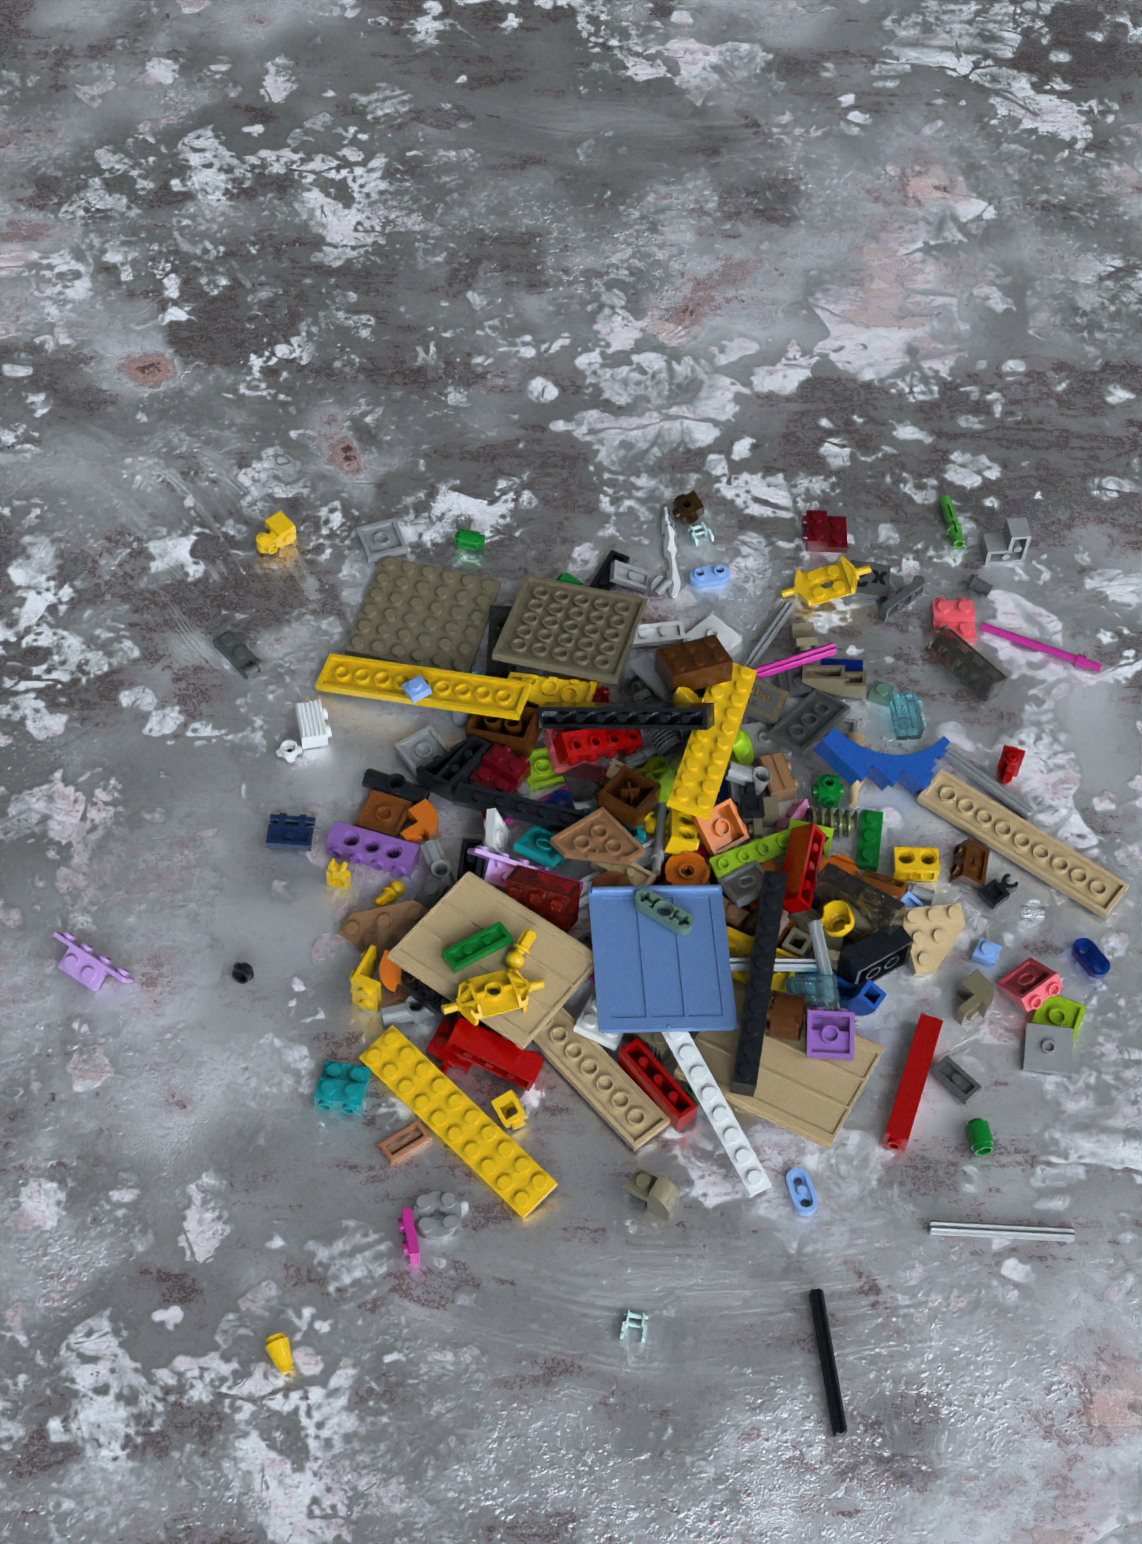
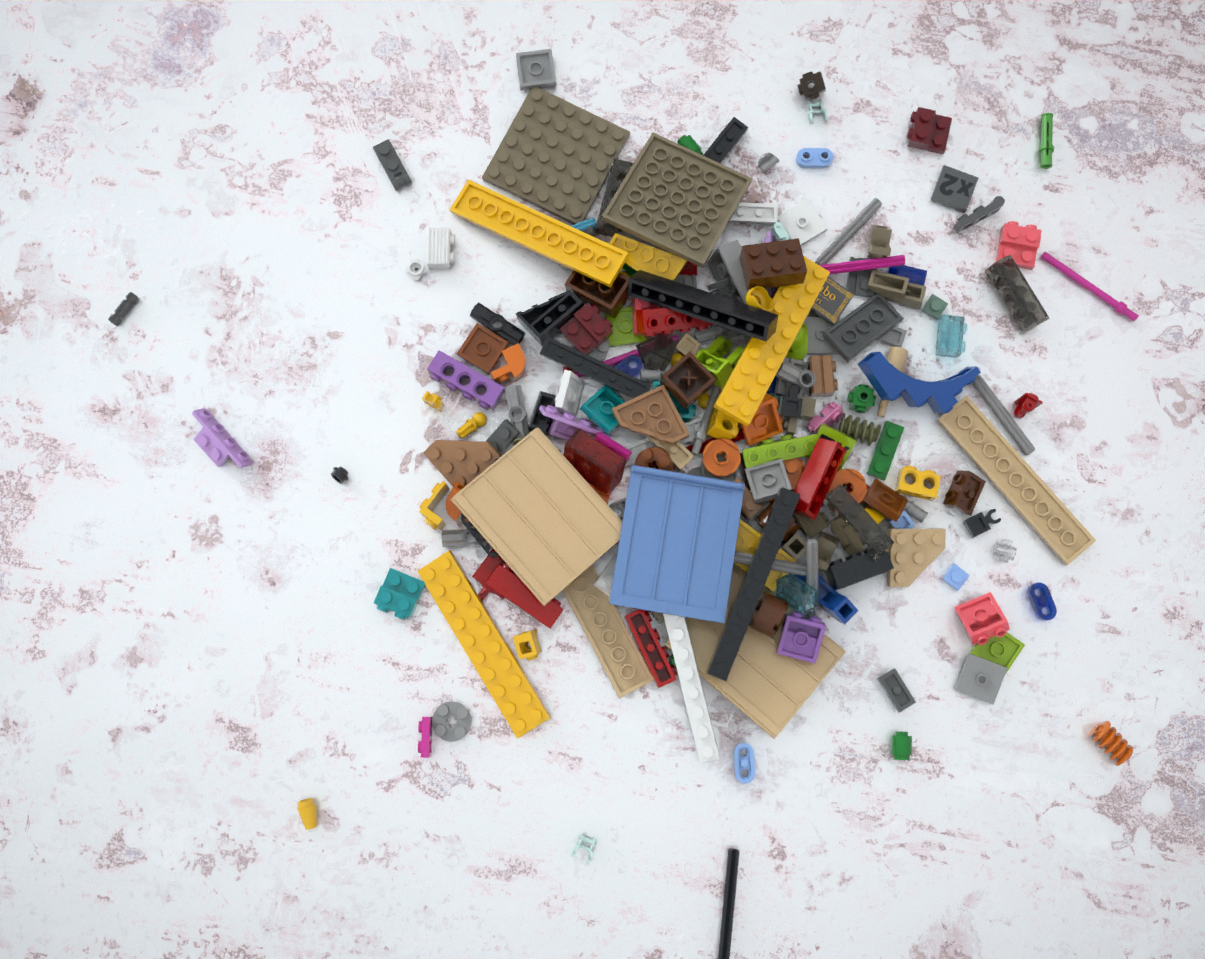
camera: 15 degrees right, 25 degrees up
yellow brick [256,511,297,554] -> none
dark blue plate [266,813,316,851] -> none
nougat tile [378,1120,431,1165] -> none
light grey plate [394,725,451,779] -> none
light blue plate [401,675,432,703] -> none
green plate [441,921,513,974] -> none
yellow plate [441,968,544,1026] -> none
green brick [454,528,485,552] -> none
yellow axle [505,928,536,969] -> none
light grey plate [609,560,651,593] -> none
dark tan brick [626,1167,680,1221] -> none
sand green beam [634,888,694,936] -> none
light grey sword [661,507,686,599] -> none
yellow plate [780,556,872,607] -> none
yellow hair [820,900,855,937] -> none
red brick [882,1013,943,1151] -> none
light grey axle [928,1220,1075,1242] -> none
dark tan brick [955,969,994,1025] -> none
dark grey pin [966,574,993,597] -> none
light grey brick [979,517,1032,565] -> none

